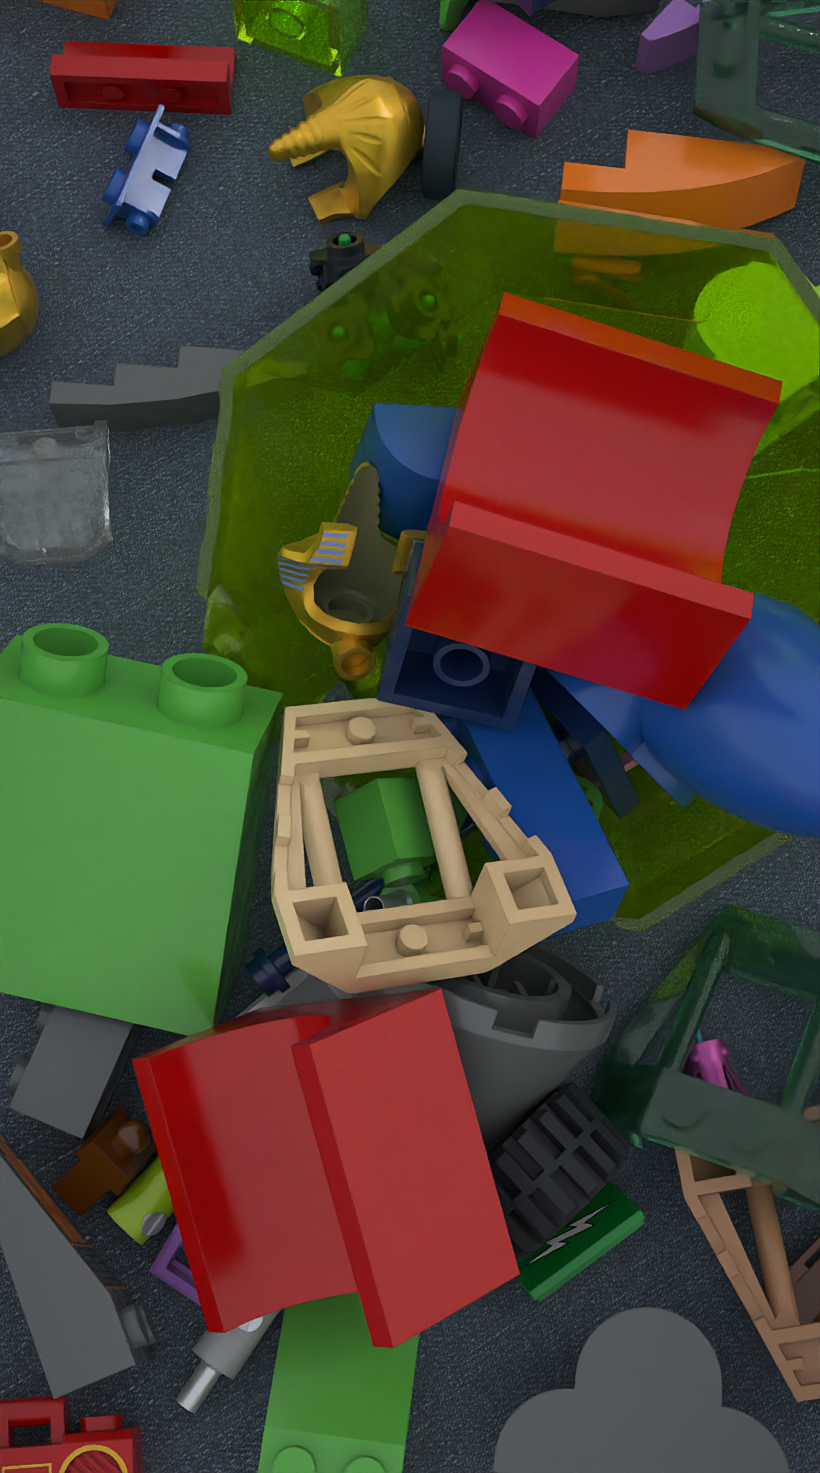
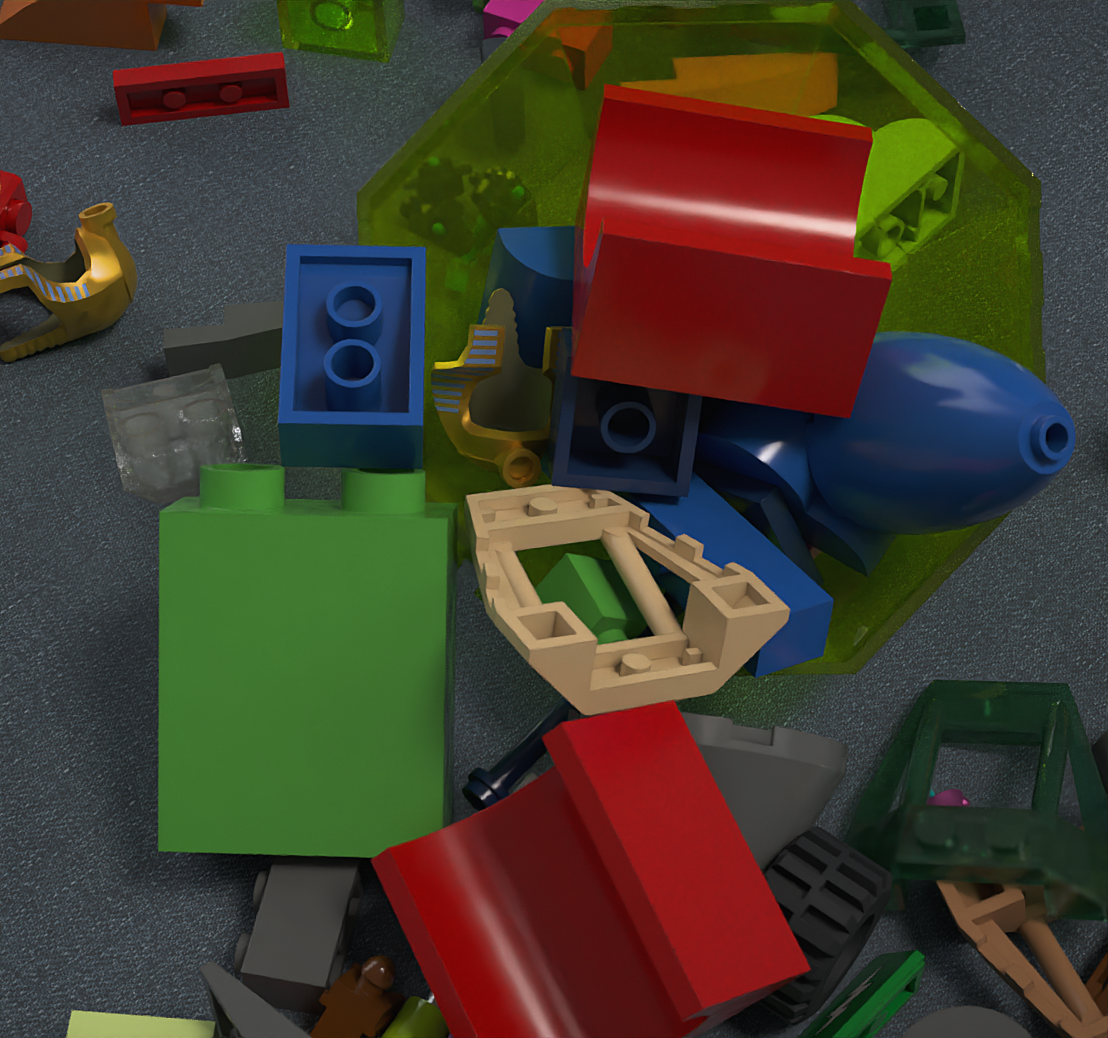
camera: 10 degrees left, 20 degrees down
hinge [101,104,191,235] -> none
pearl gold piece [268,75,425,225] -> none
none -> blue slope [278,244,426,469]

